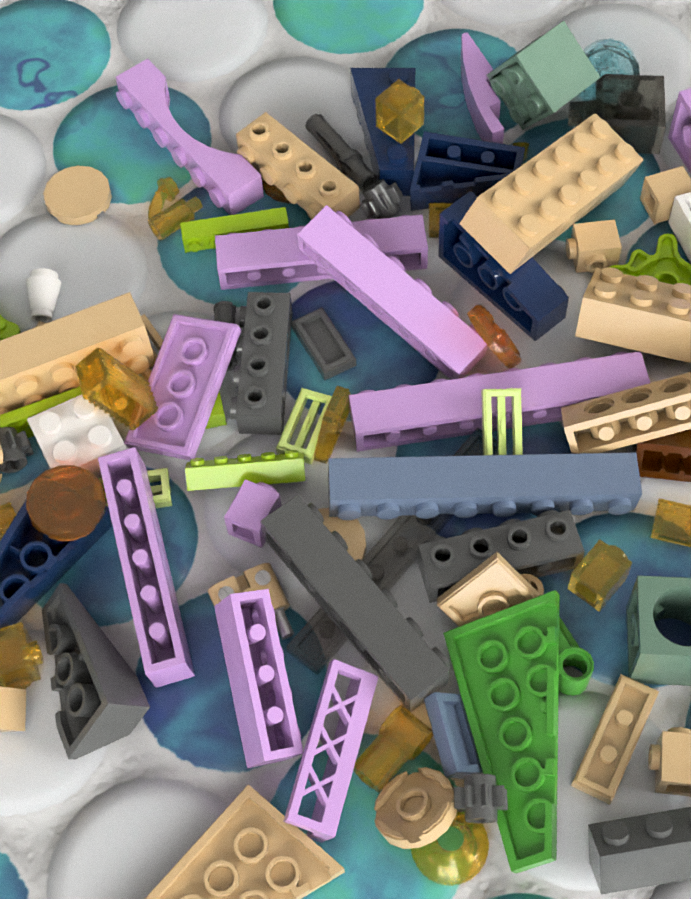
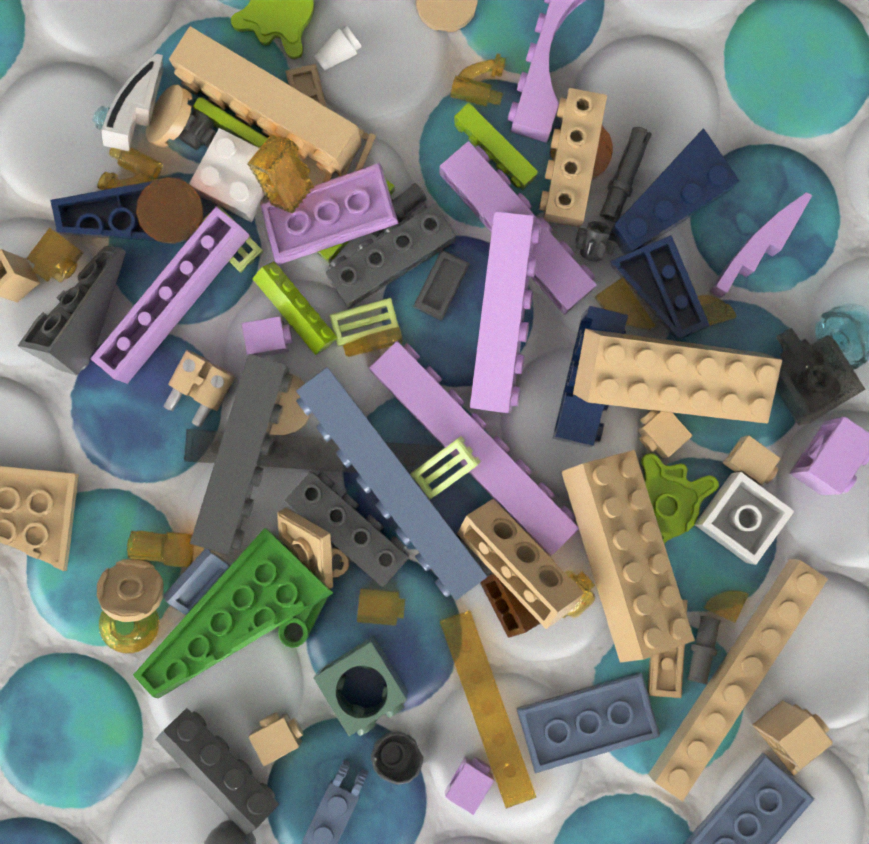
camera: 45 degrees right, 25 degrees up
lavender brick [214,589,303,768] -> none
lavender fence [283,659,379,843] -> none
clear yellow brick [375,79,424,144] -> none
dark grey gear [454,774,508,824] -> none
clear orange tile [467,304,522,369] -> none
brick [486,21,601,130] -> none
tan tile [571,674,659,805] -> none

